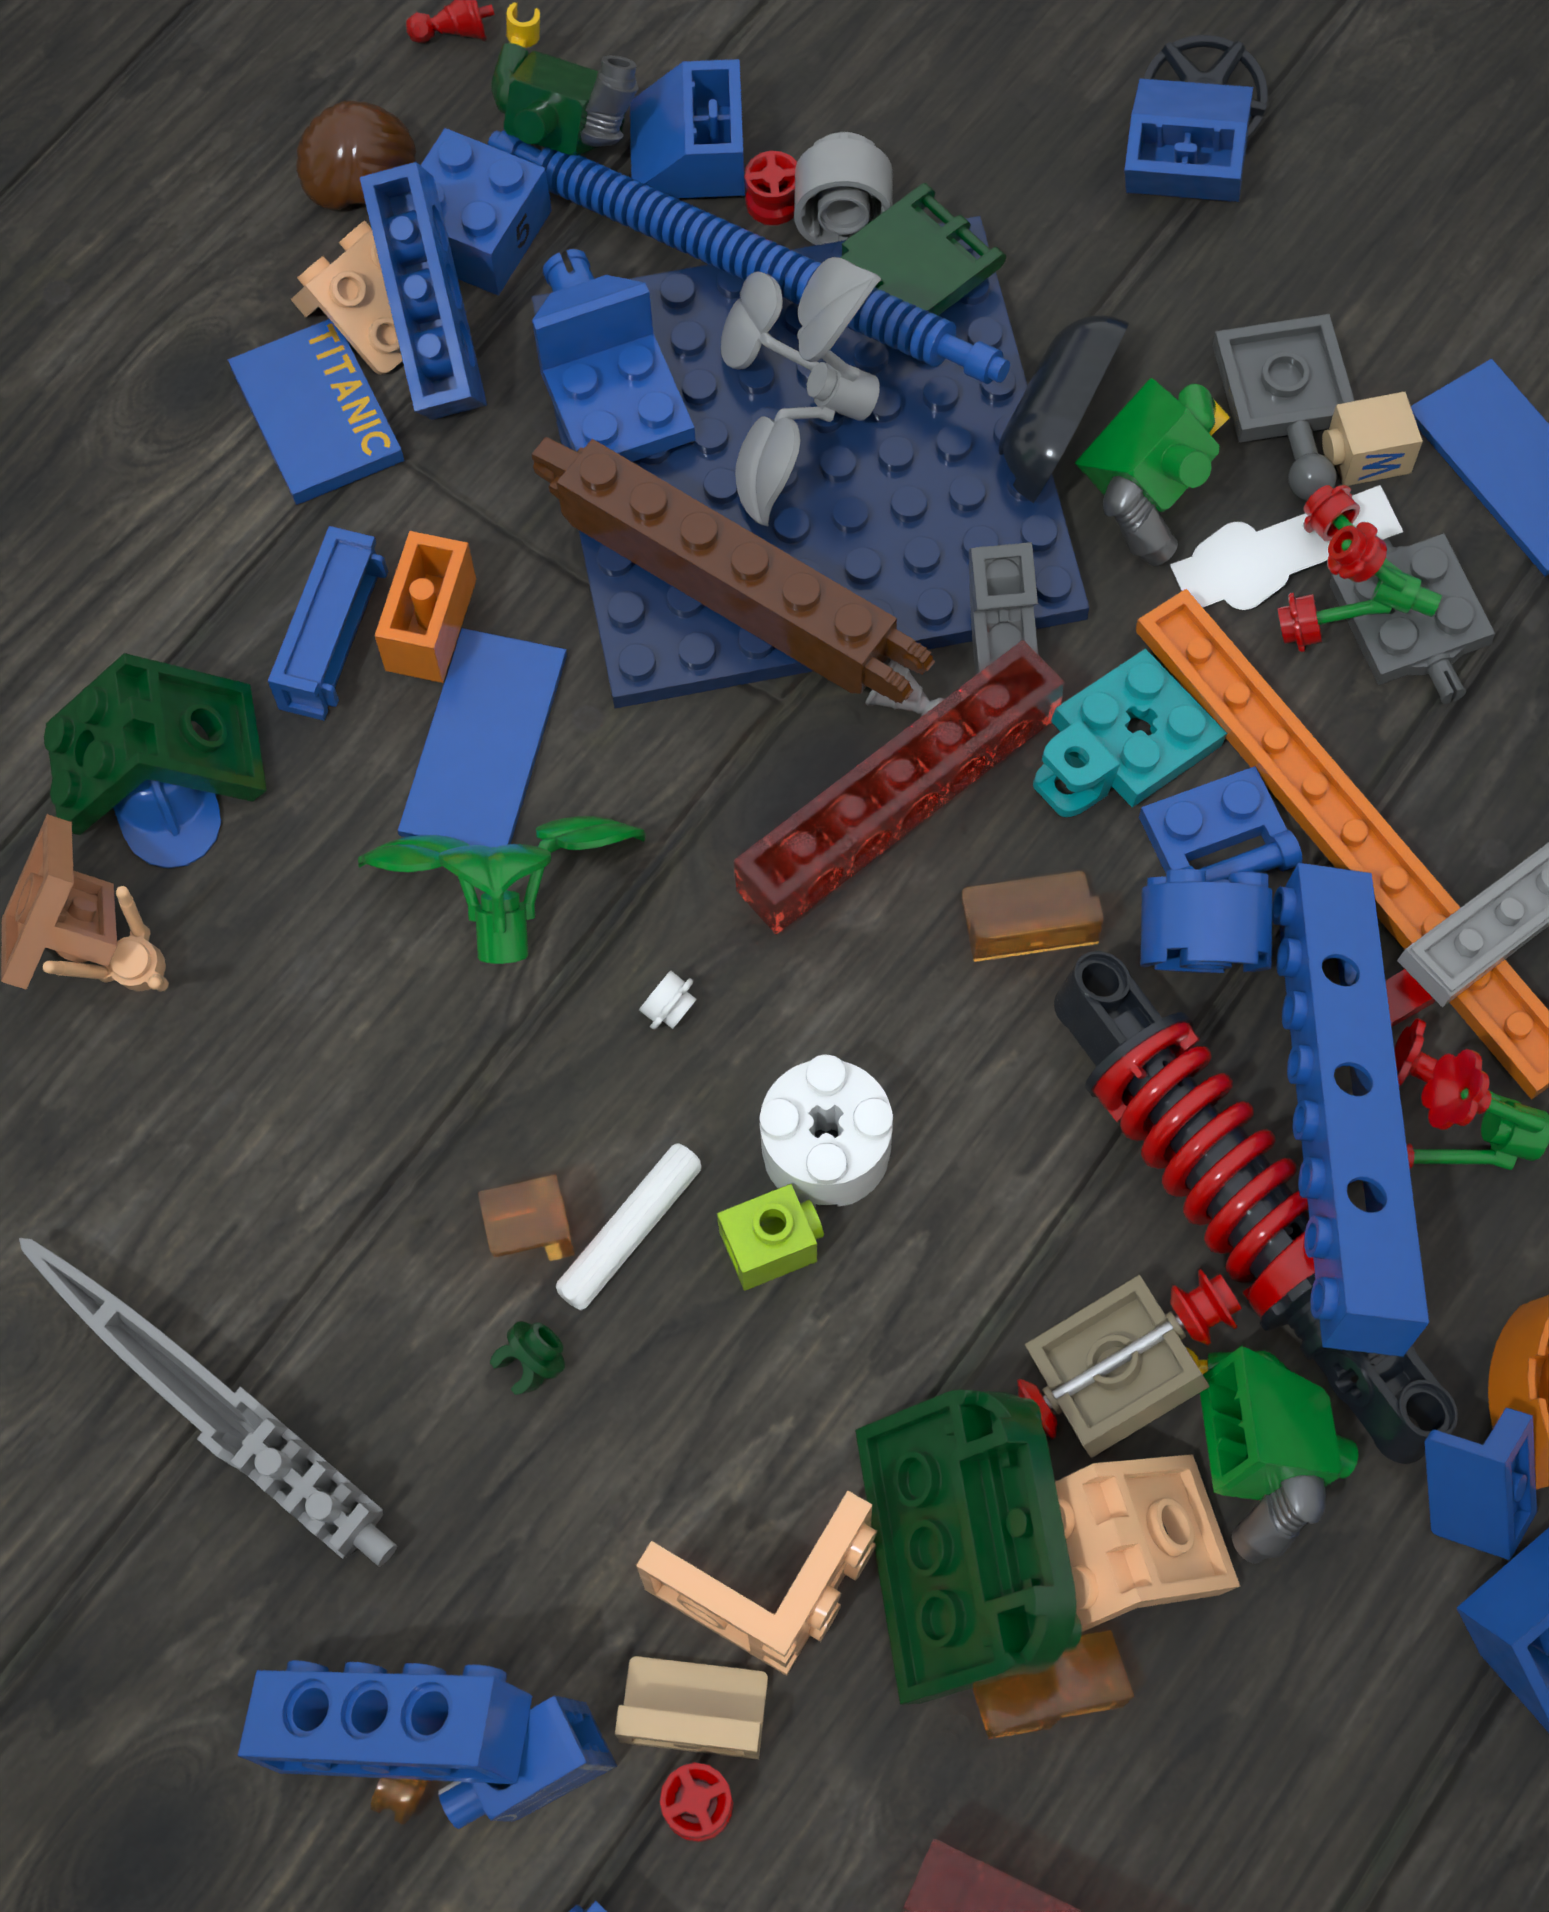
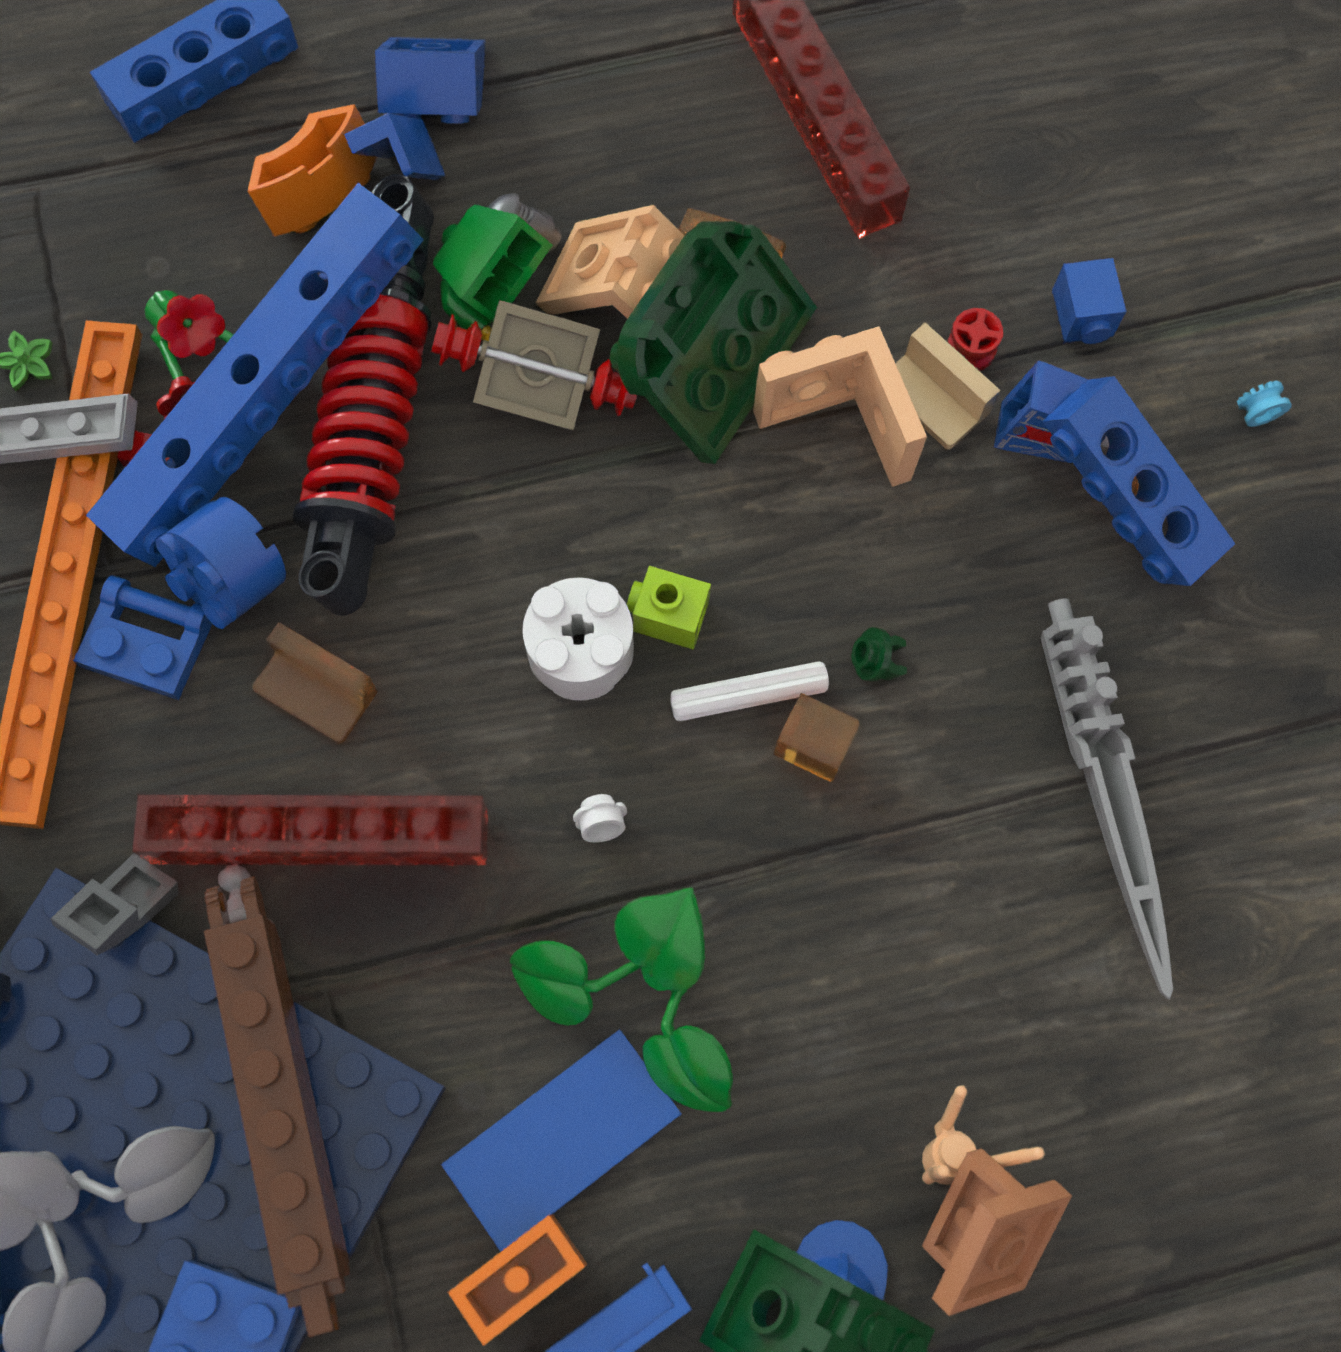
camera: 145 degrees left, 5 degrees up
teal plate [1033,649,1227,817] -> none

